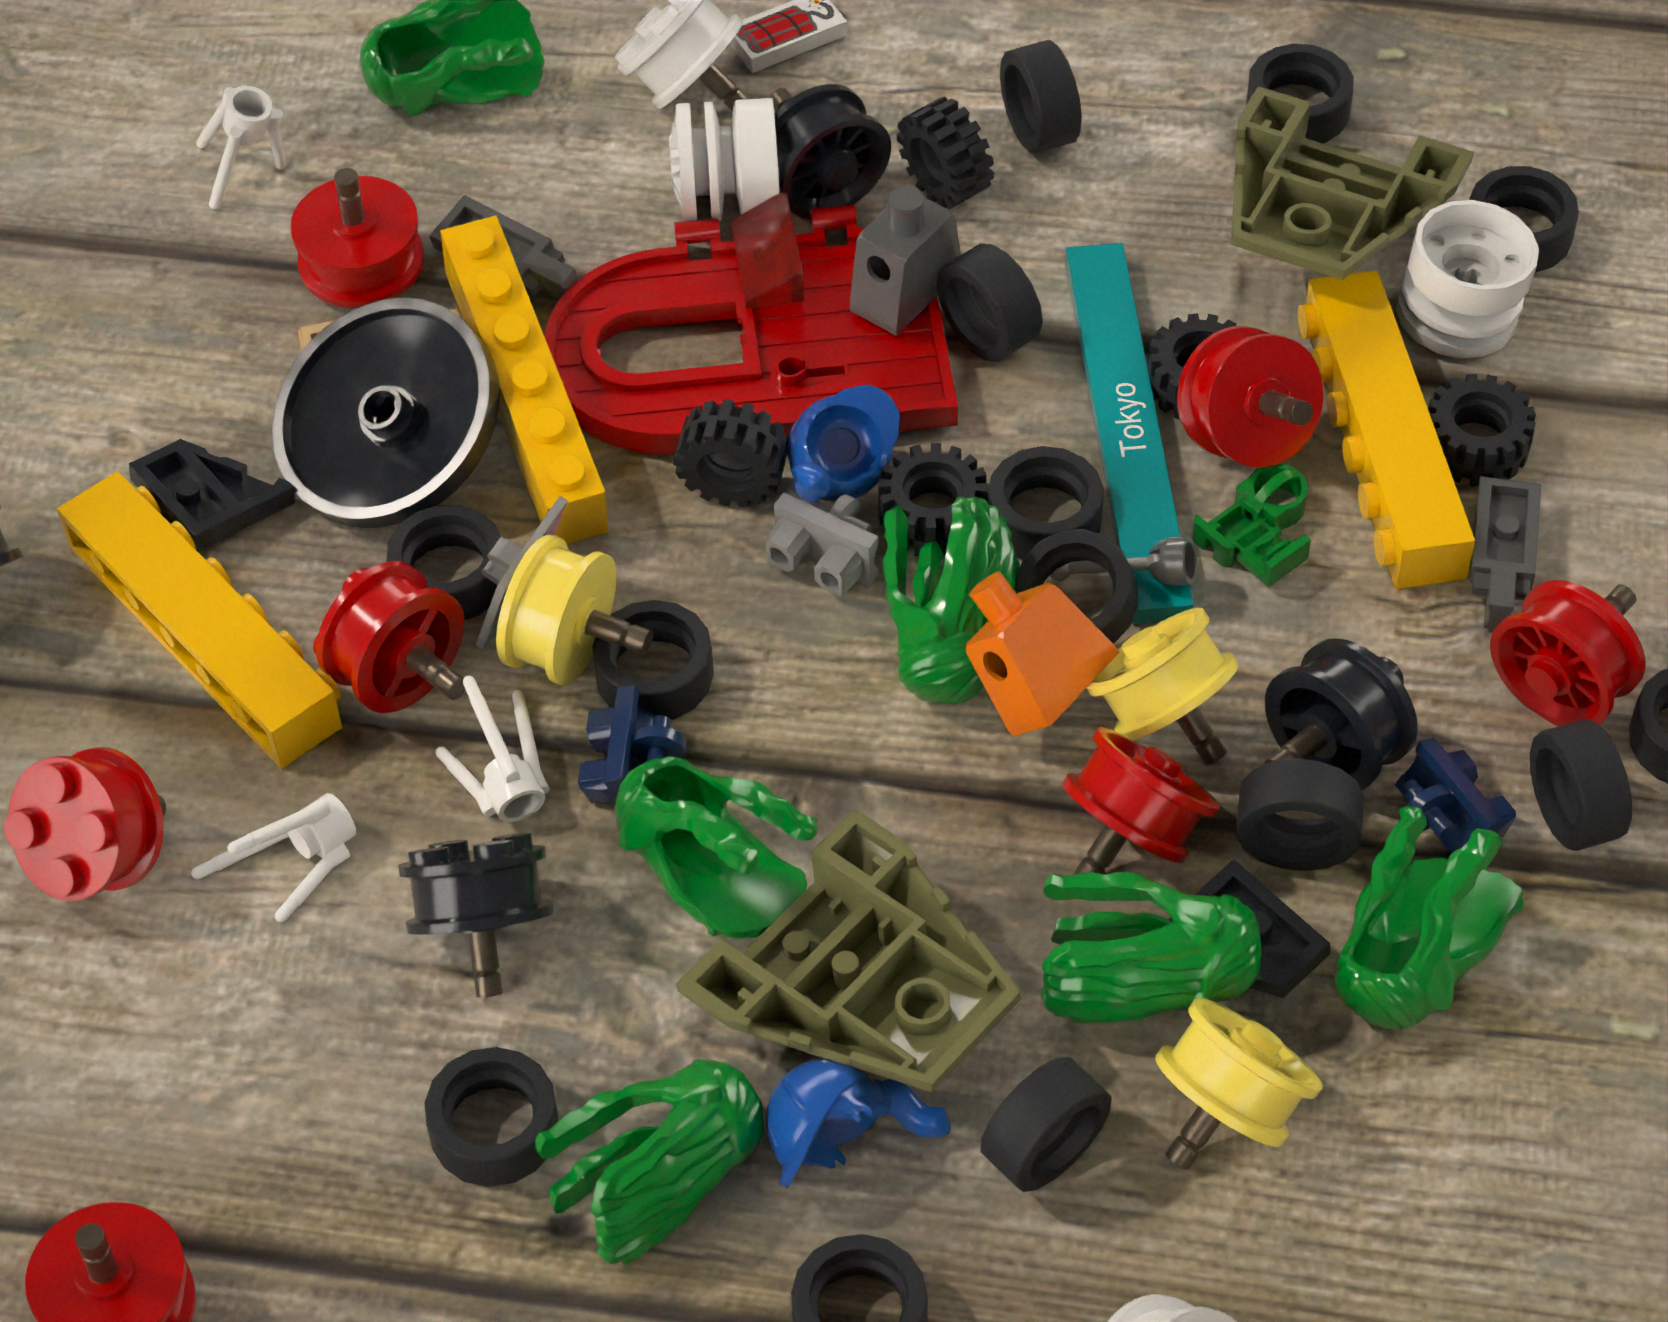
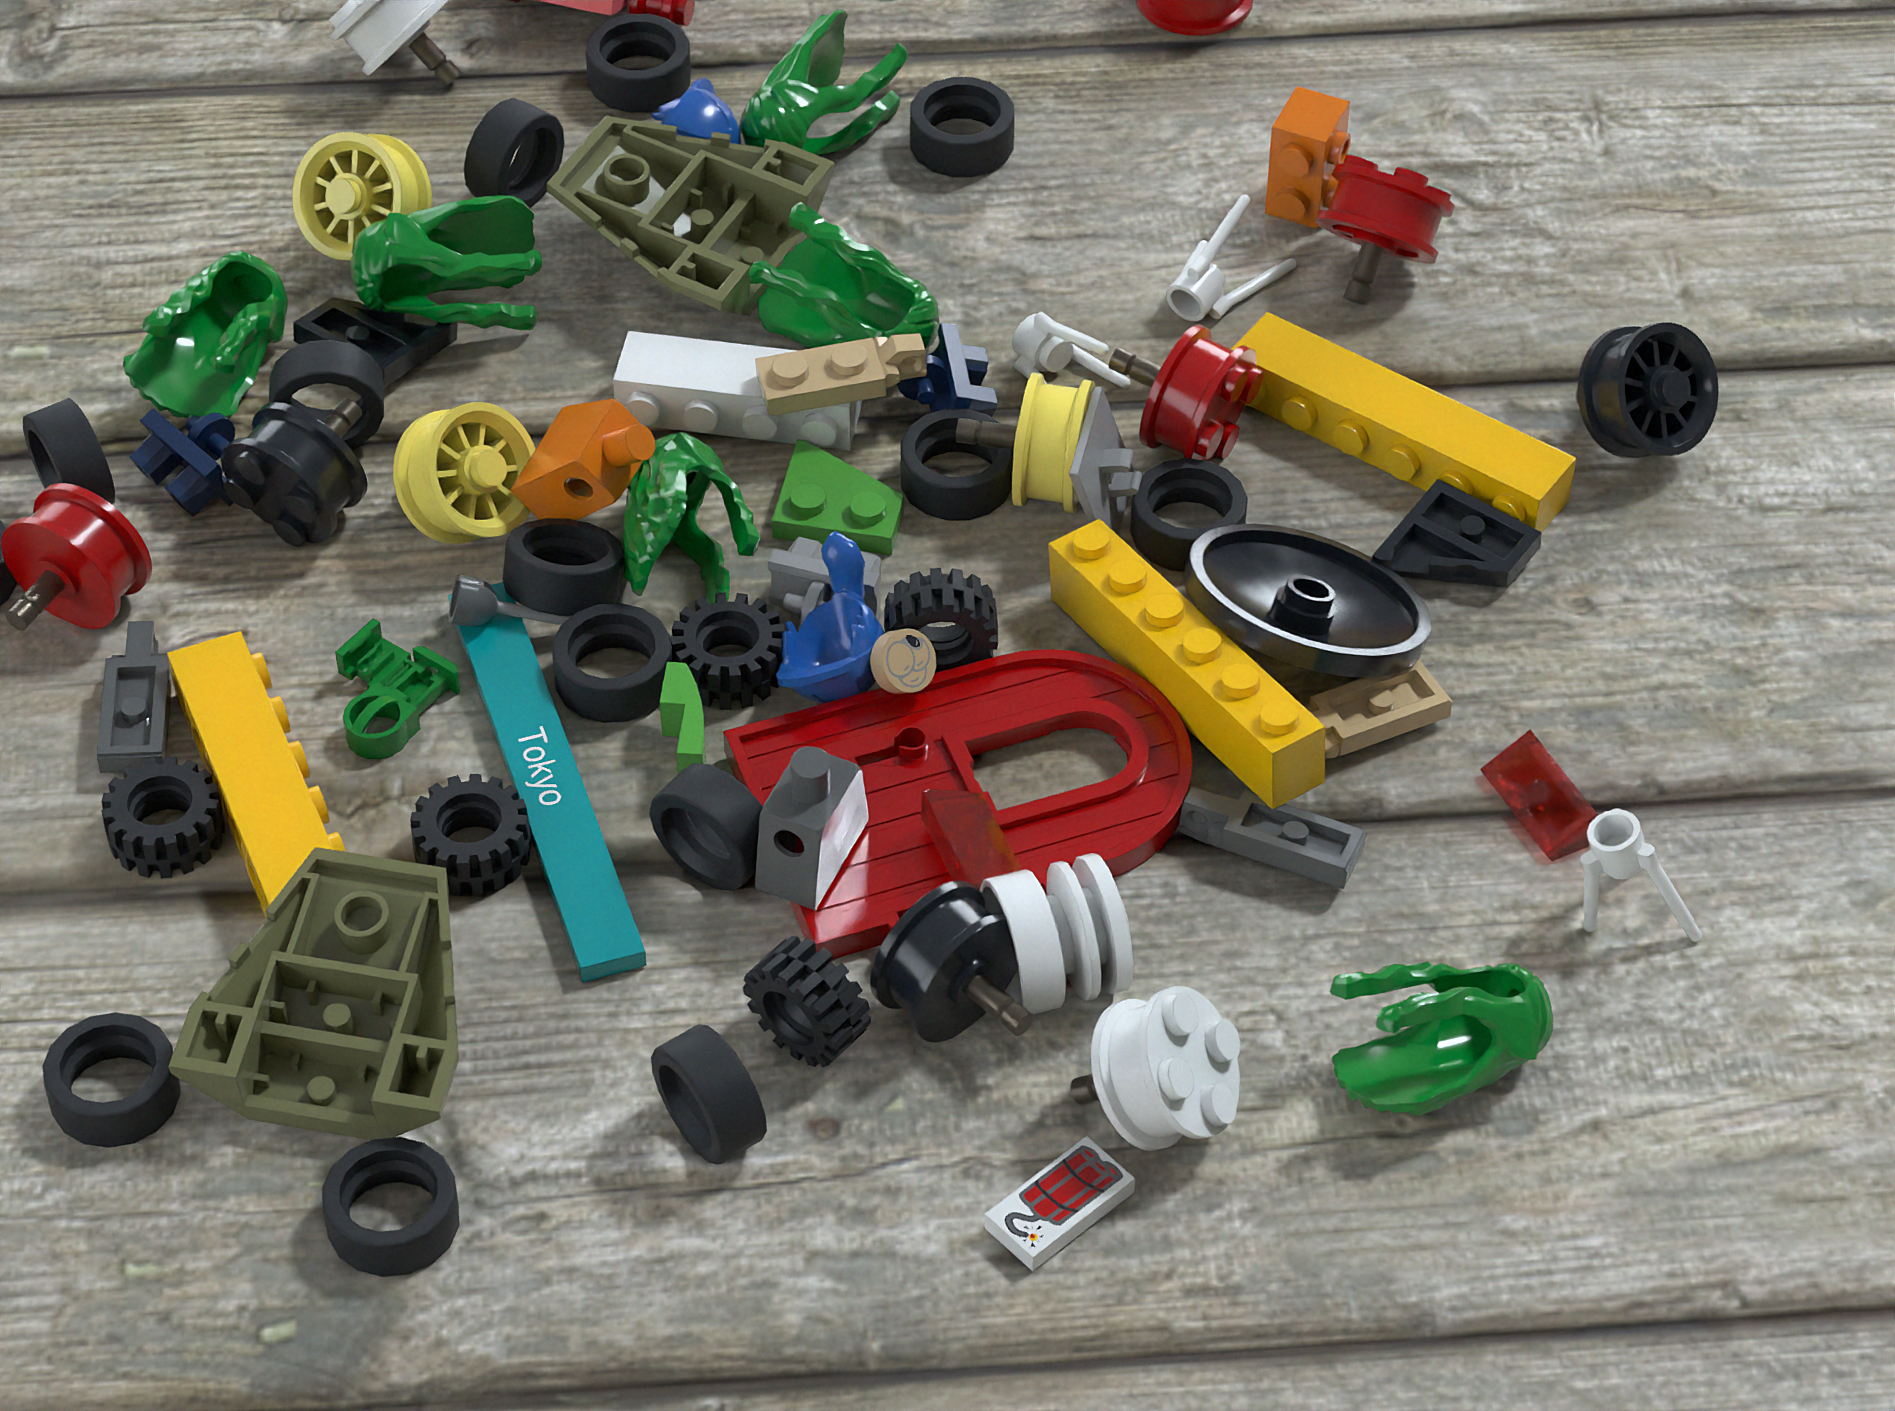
camera: 165 degrees right, 5 degrees down
red wheel [290,168,424,308] -> none
black wheel [398,833,554,998] -> none
red wheel [1062,727,1220,875] -> none
red wheel [1177,326,1324,468] -> none
white wheel [1396,200,1539,359] -> none
none -> white brick [613,331,863,451]
none -> bright green slope [660,662,707,774]
none -> tan hinge [755,333,927,416]
none -> bright green wing [772,439,904,555]
none -> tan tile [870,629,936,694]
none -> orange brick [1265,86,1351,229]
none -> clear red slope [1480,729,1599,861]

